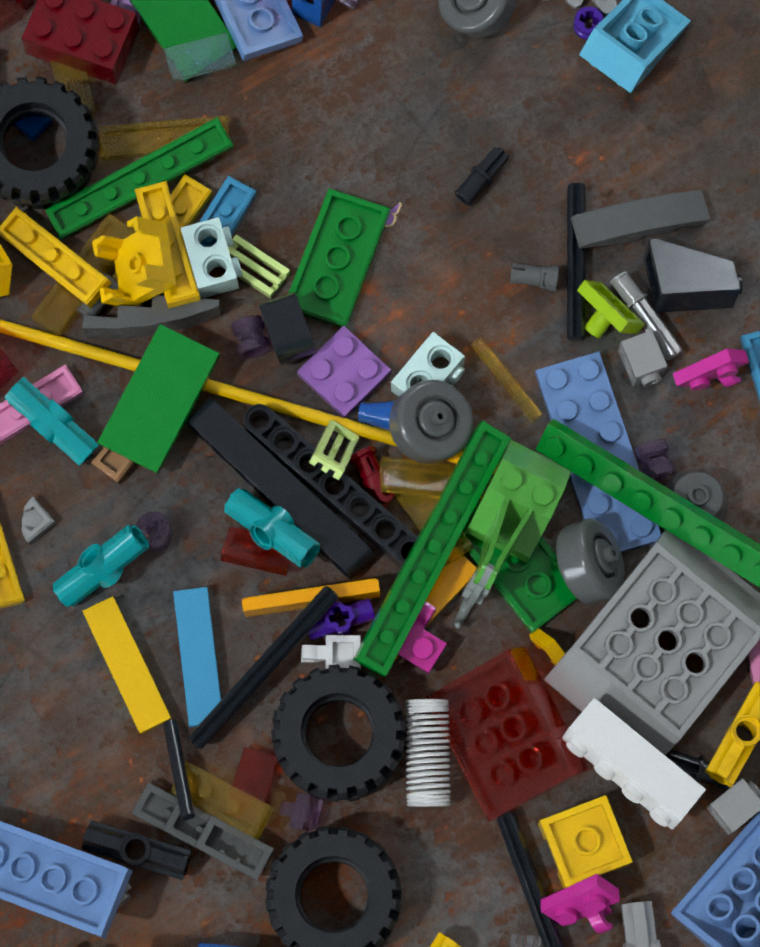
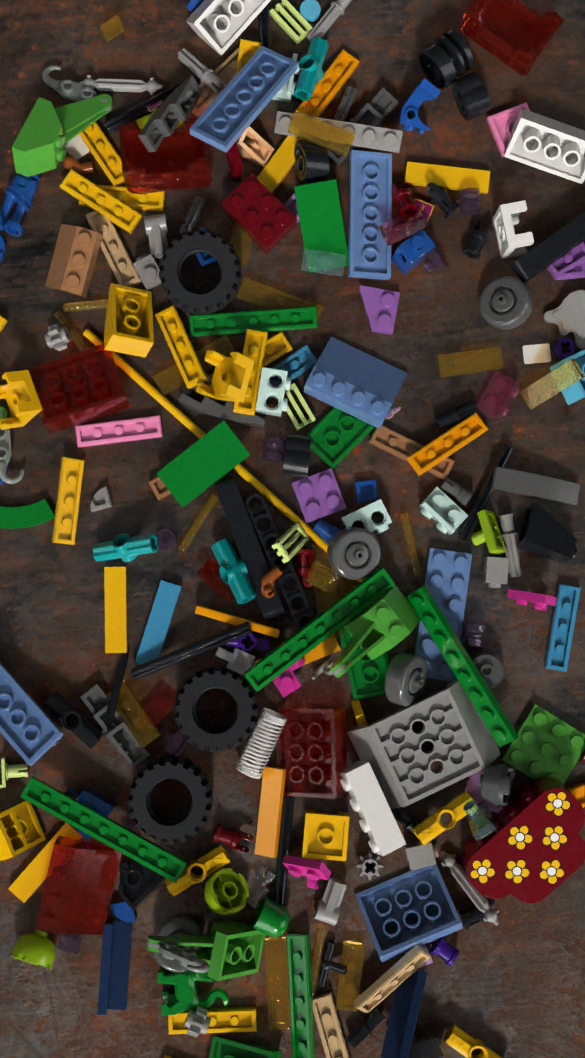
camera: 15 degrees right, 10 degrees up
teal piece [4,377,99,466] -> none
none -> clear yellow bar [178,494,219,553]
none -> dark red piece [212,823,254,853]
none -> light orange tile [254,766,286,858]
none -> dark orange arm [261,565,283,598]
none -> medium blue slope [304,337,407,429]
none -> blue tile [355,479,378,503]
none -> light grey gear [356,851,384,880]
none -> medium lavender wing [359,285,400,335]
none -> medium nougat tile [369,425,455,480]
none -> light orange tile [407,412,488,476]
none -> light aqua bracket [419,487,468,535]
none -> clear yellow tile [437,346,504,378]
none -> clear pink bracket [476,371,521,421]
none -> clear yellow tile [520,358,585,410]
none -> white sticker [522,343,551,364]

